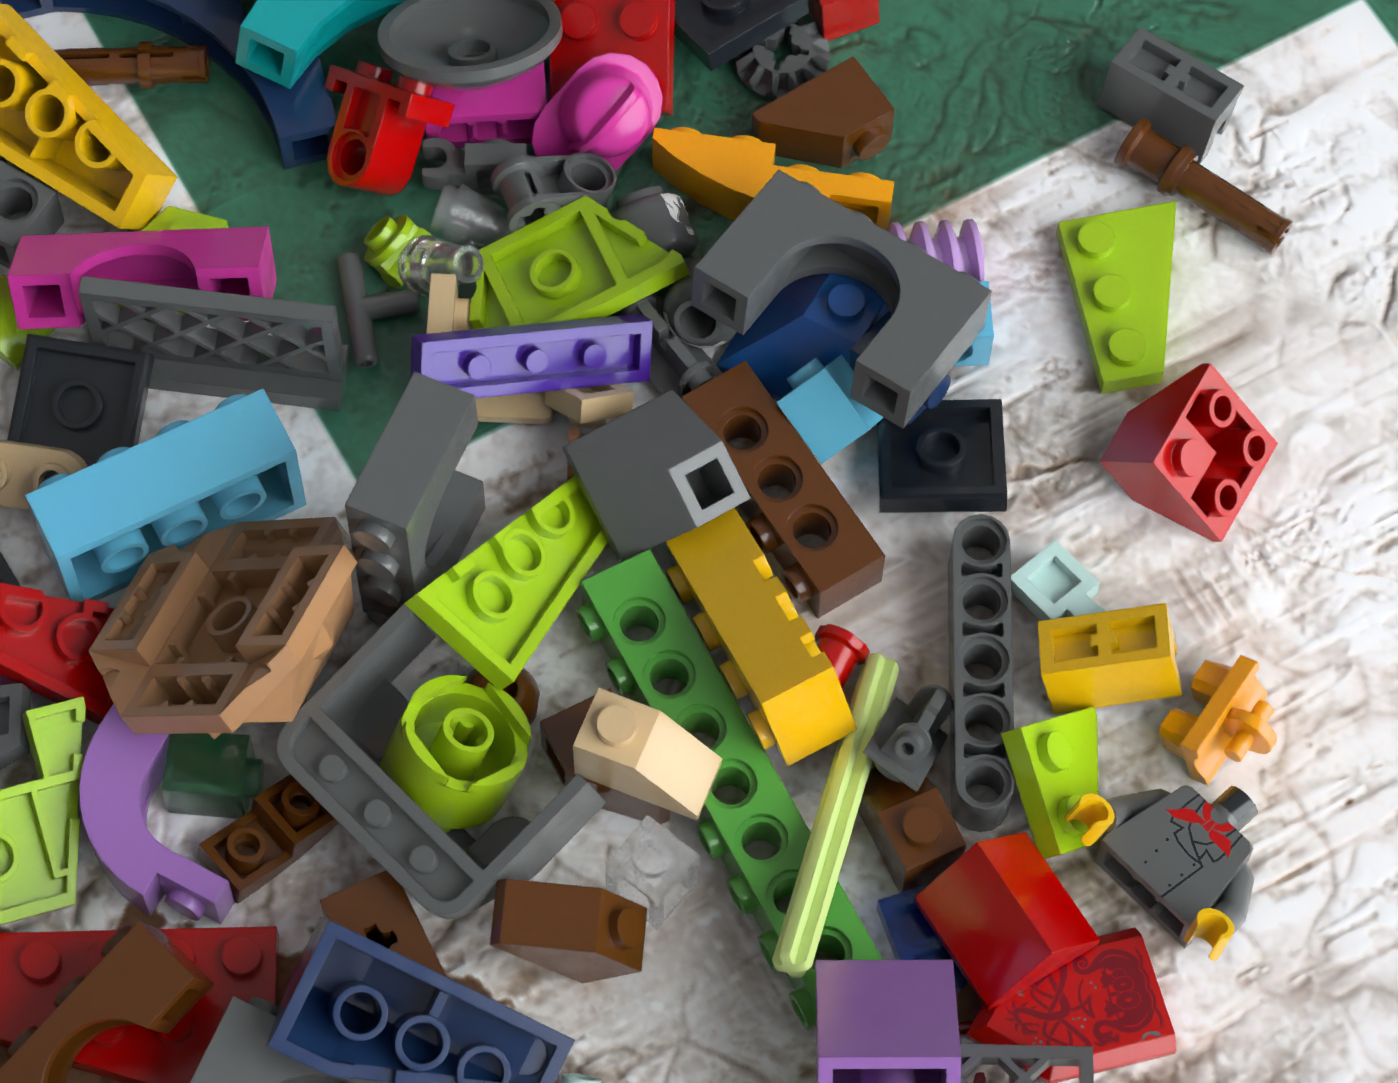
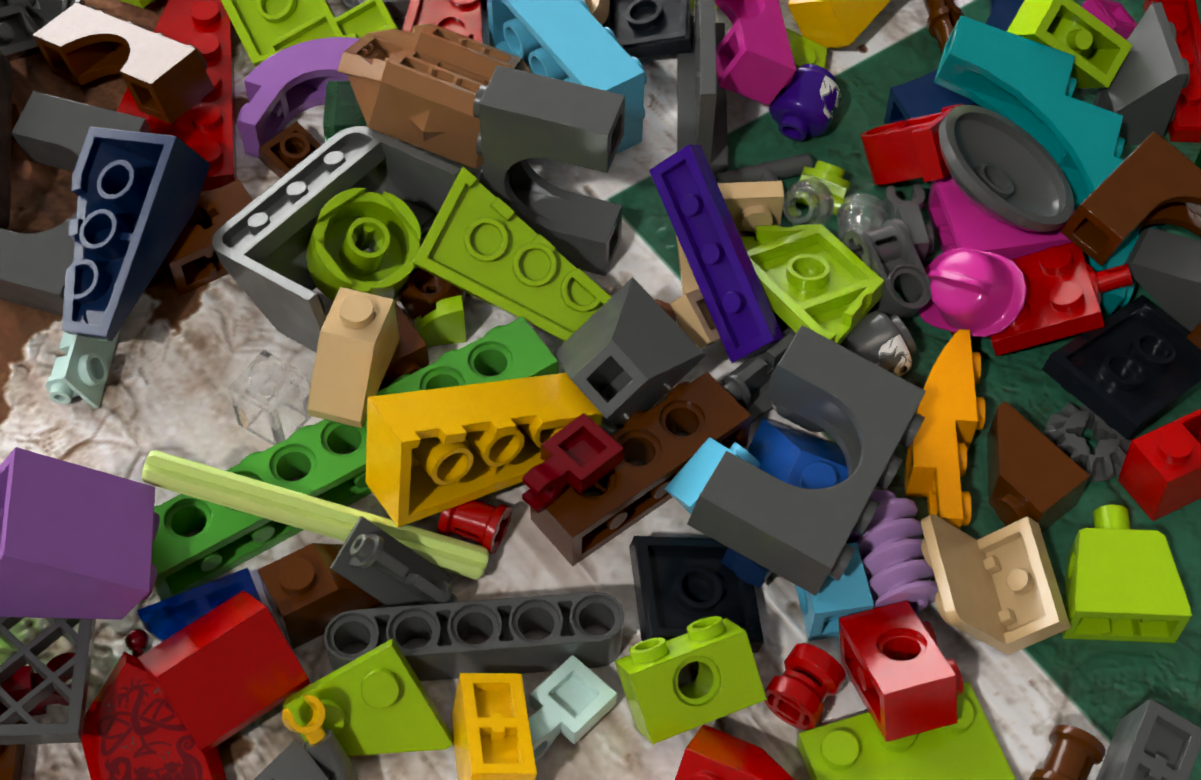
camera: 85 degrees right, 10 degrees down
reddish brown slope [490,879,647,983] -> none
none -> lime tile [413,295,467,347]
none -> dark red plate [522,413,624,513]
none -> lime brick [615,616,767,745]
none -> red wheel [764,643,846,730]
none -> dark purple head [769,64,841,141]
none -> red brick [838,600,963,742]
none -> tan bracket [921,514,1071,655]
none -> lime torso [1061,504,1192,643]

